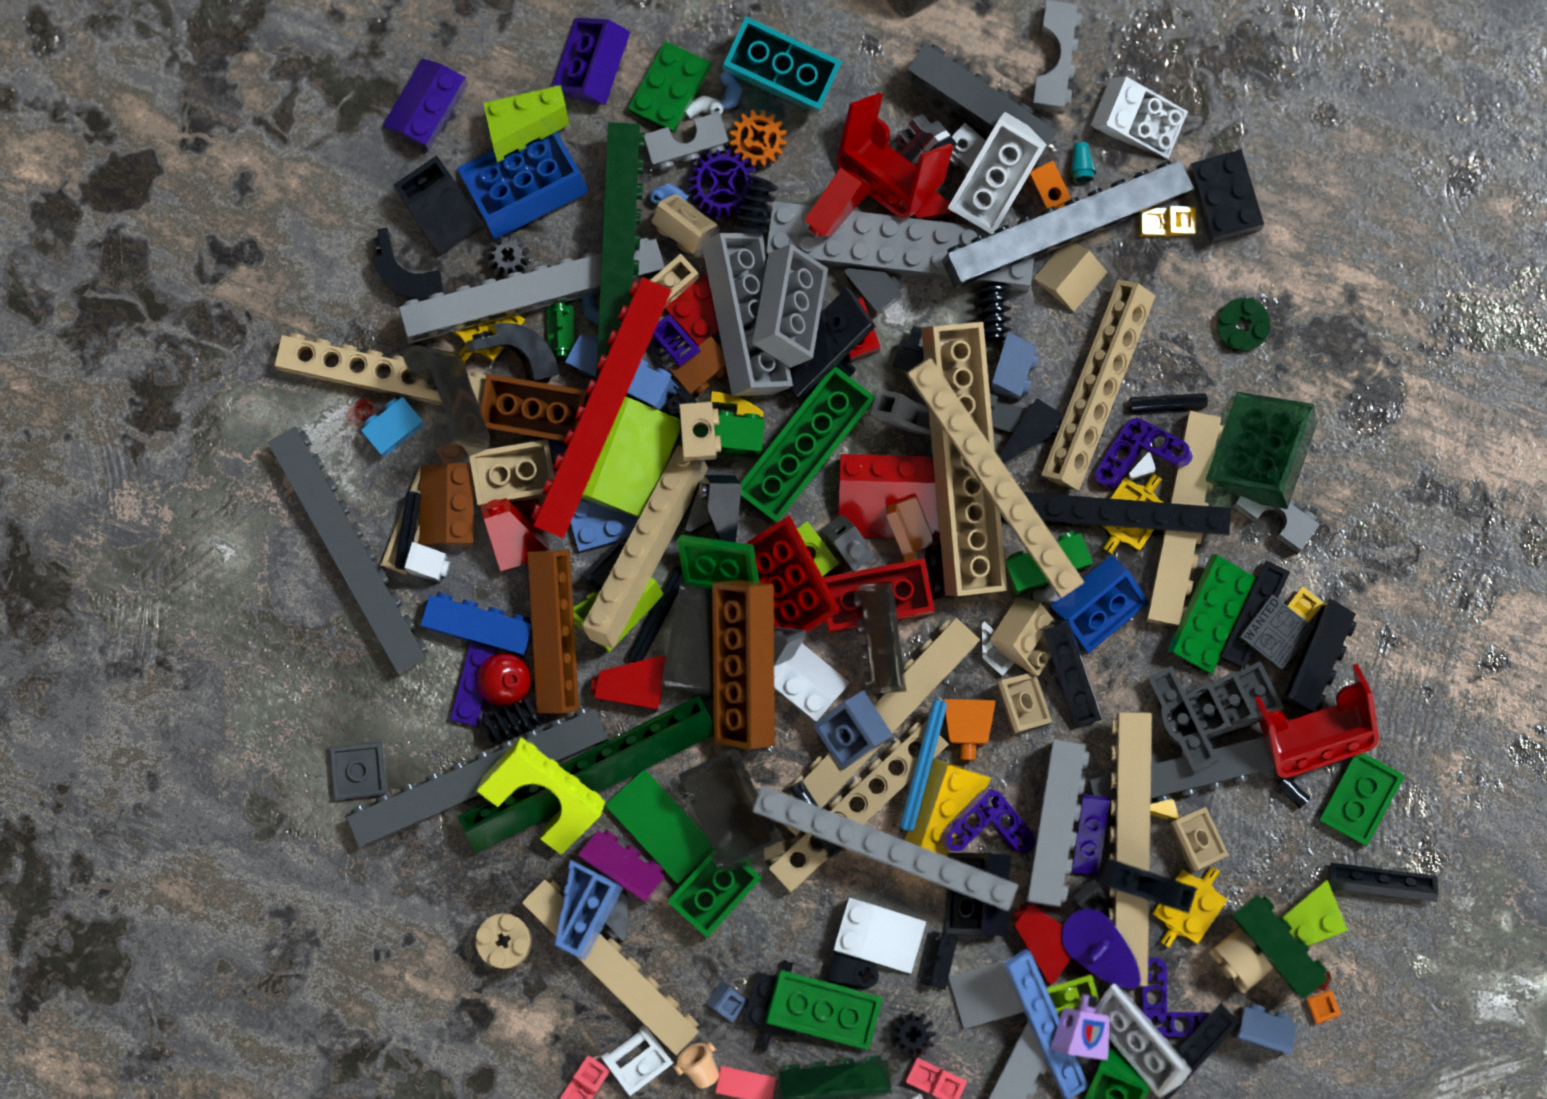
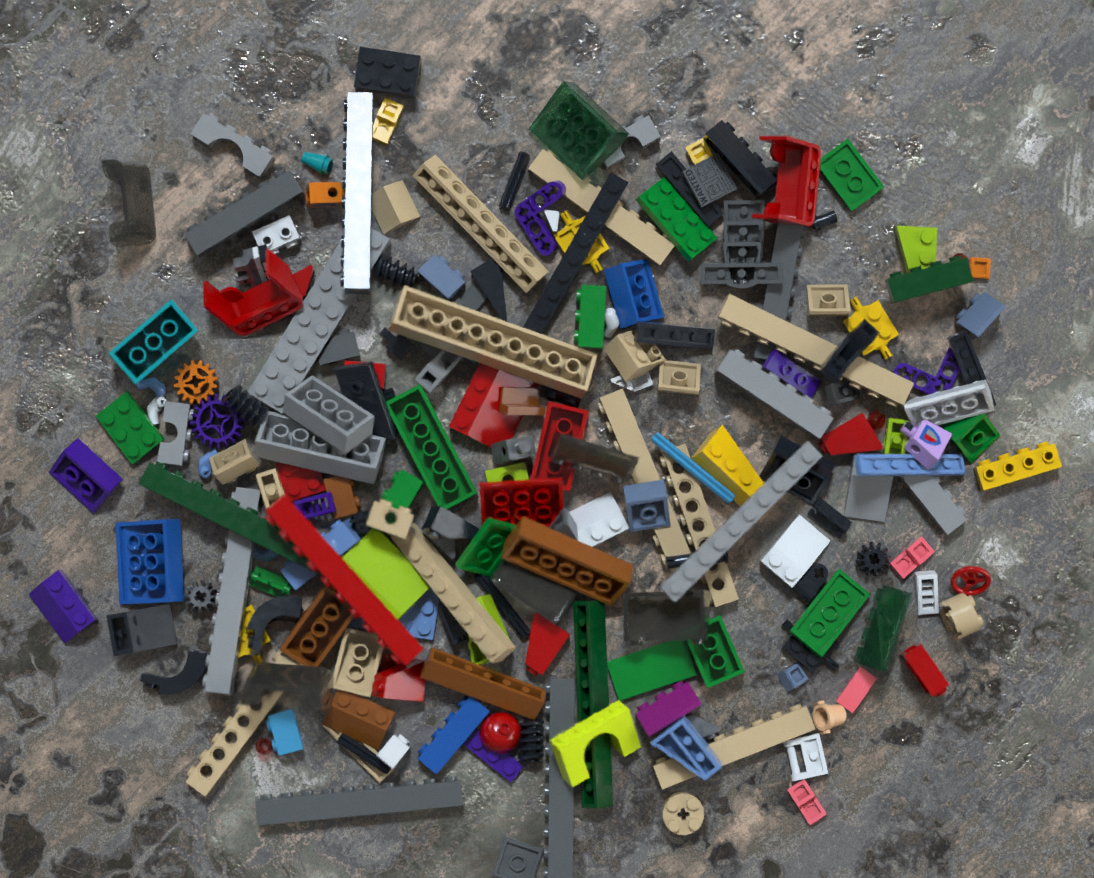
camera: 70 degrees left, 5 degrees up
lime wedge [483,85,570,163] -> none
yellow slope [711,391,764,419] -> none
red slope [804,168,873,238] -> none
tan brick [905,358,1084,598] -> none
dark purple beam [940,789,1035,853] -> none
orange torso [943,699,995,760] -> none
white slope [948,112,1046,235] -> none
dark purple shield [1062,909,1141,989] -> none
white slope [1091,77,1188,159] -> none
yellow slope [1150,799,1179,821] -> none
tan brick [1209,928,1273,994] -> none
dark green plate [1216,298,1271,352] -> none
black plate [1328,862,1439,902] -> none

